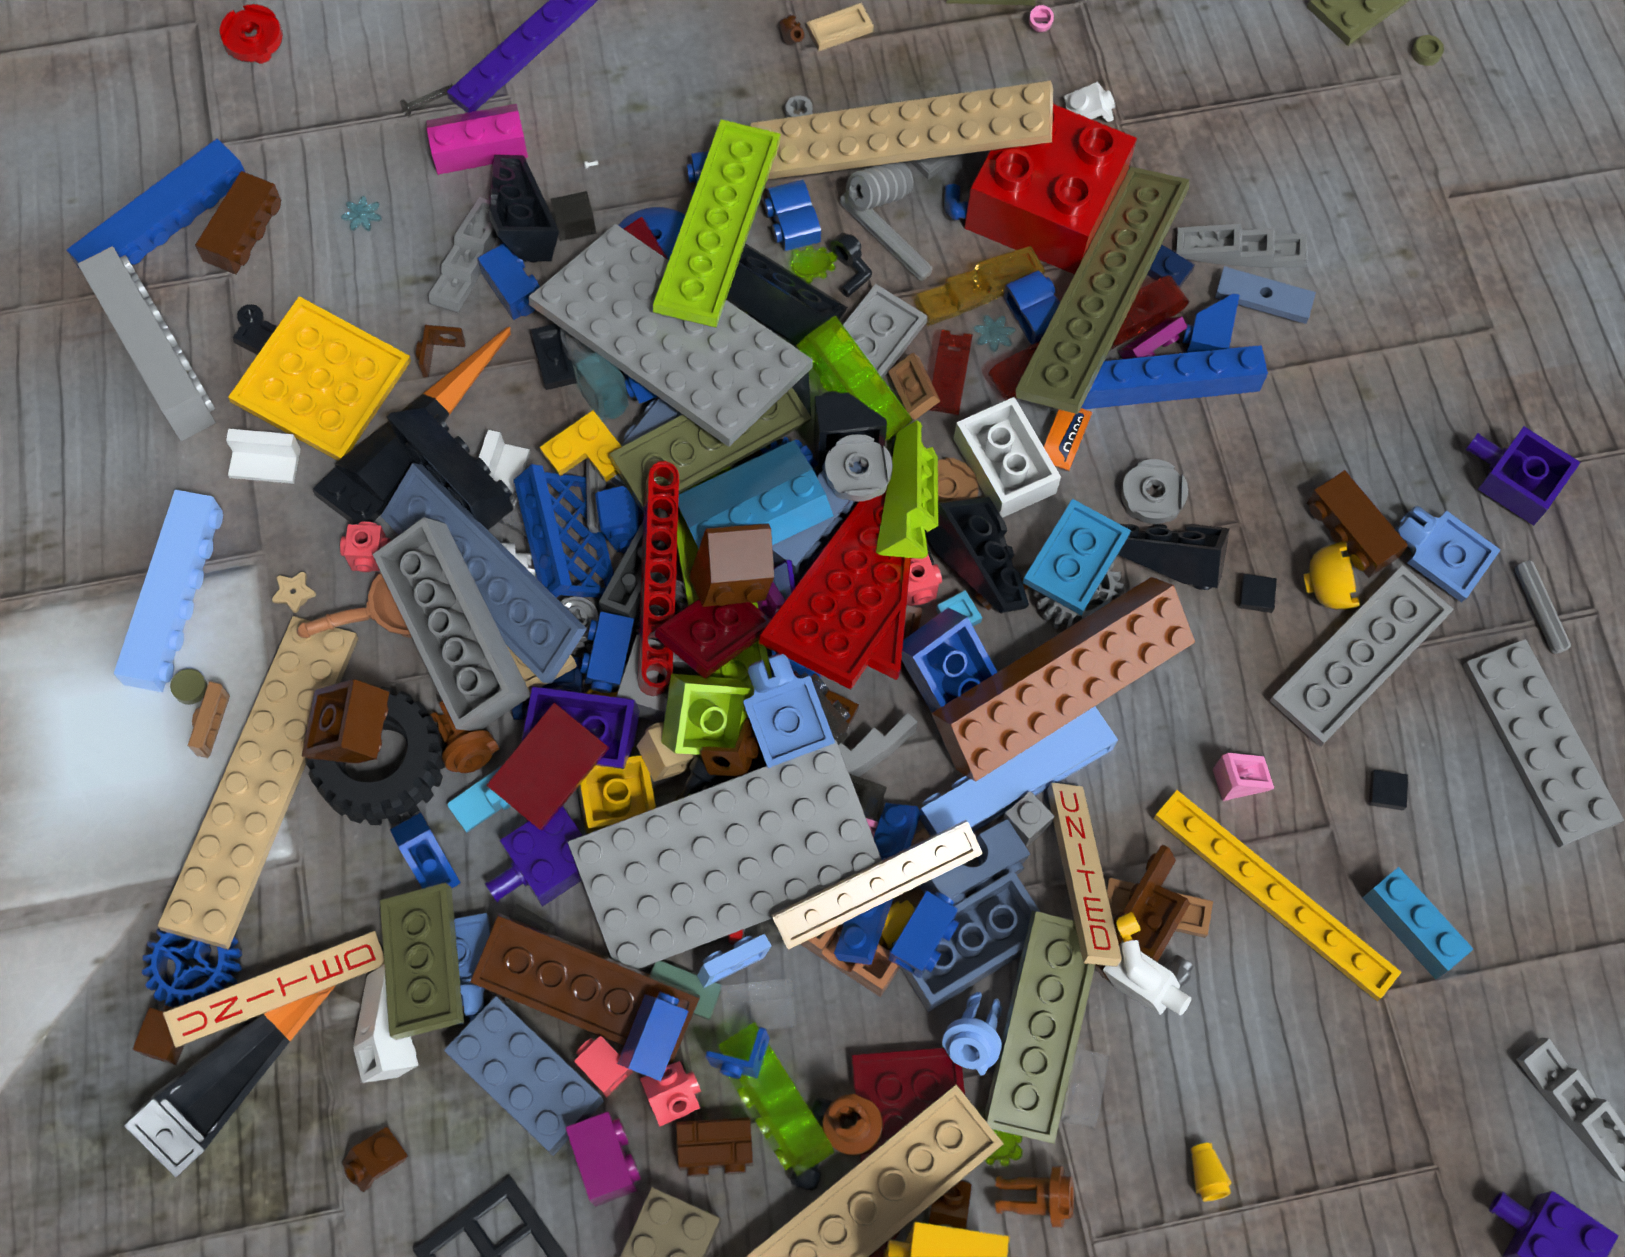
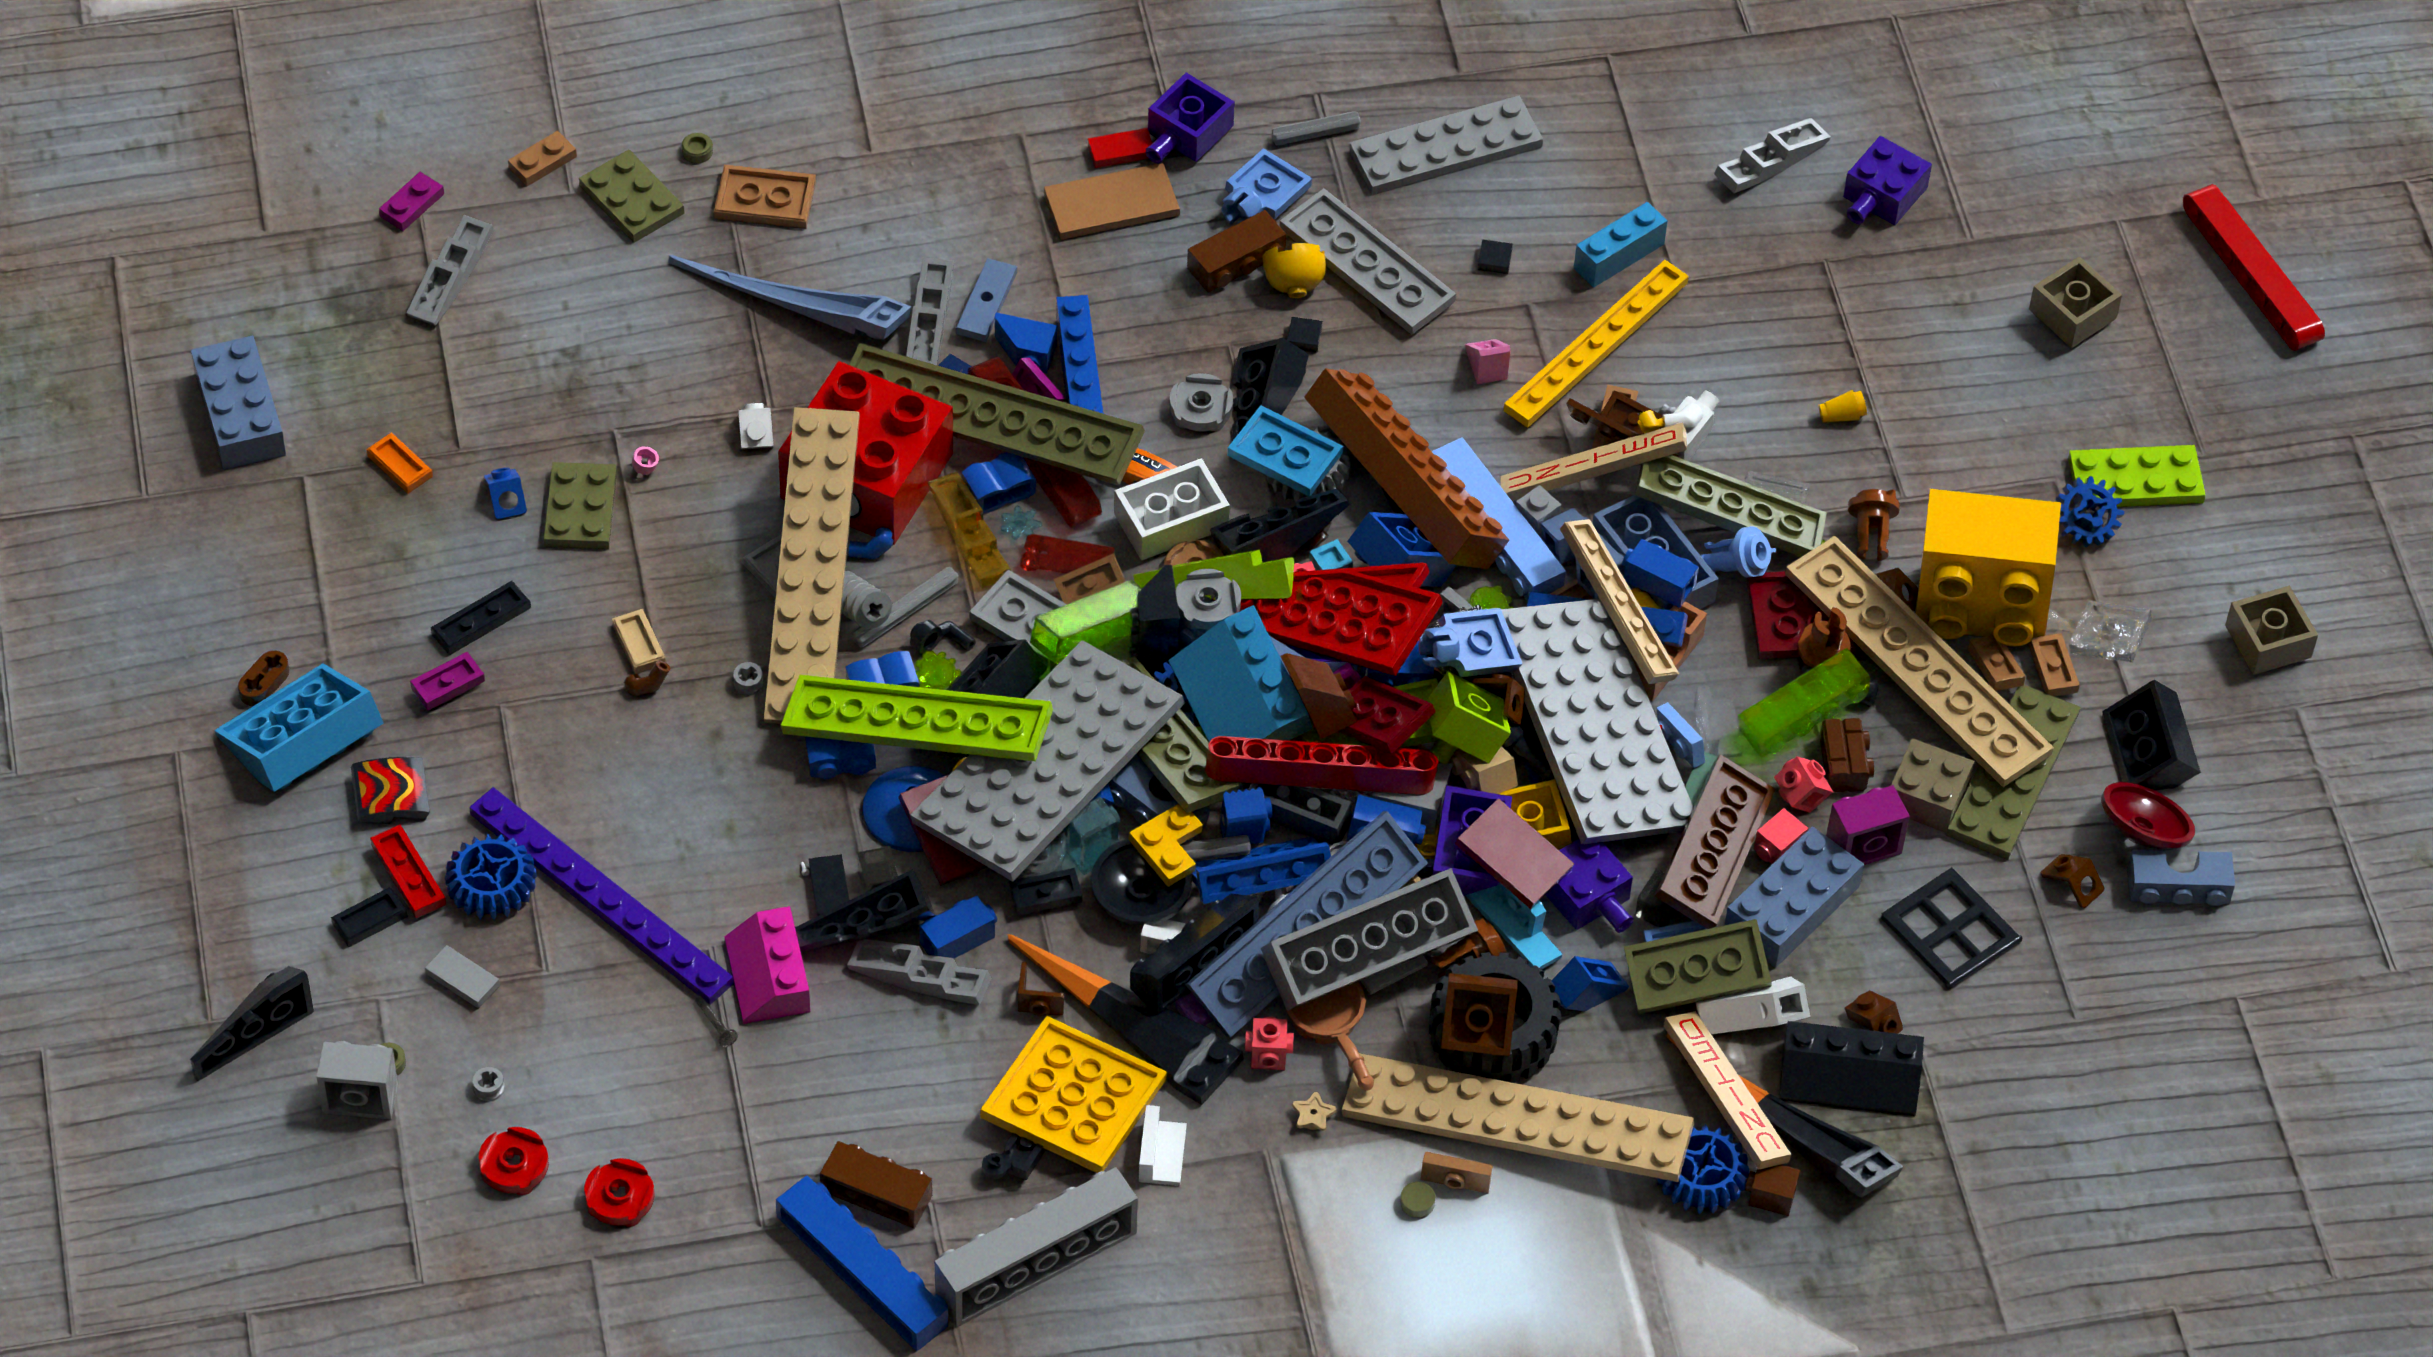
camera: 90 degrees left, 15 degrees down
light blue brick [114,490,223,692] -> none
clear light blue plant [341,196,382,231] -> none
brick [617,992,689,1081] -> none
blue bracket [705,1027,769,1079] -> none
none -> sand blue plate [668,255,911,340]
none -> medium nougat tile [714,164,816,229]
none -> black tile [808,854,849,916]
none -> medium nougat tile [1044,163,1180,240]
none -> red tile [1088,128,1152,168]
none -> black dish [1091,839,1192,925]
none -> clear neon green piece [1468,586,1514,610]
none -> black slope [1779,1021,1924,1116]

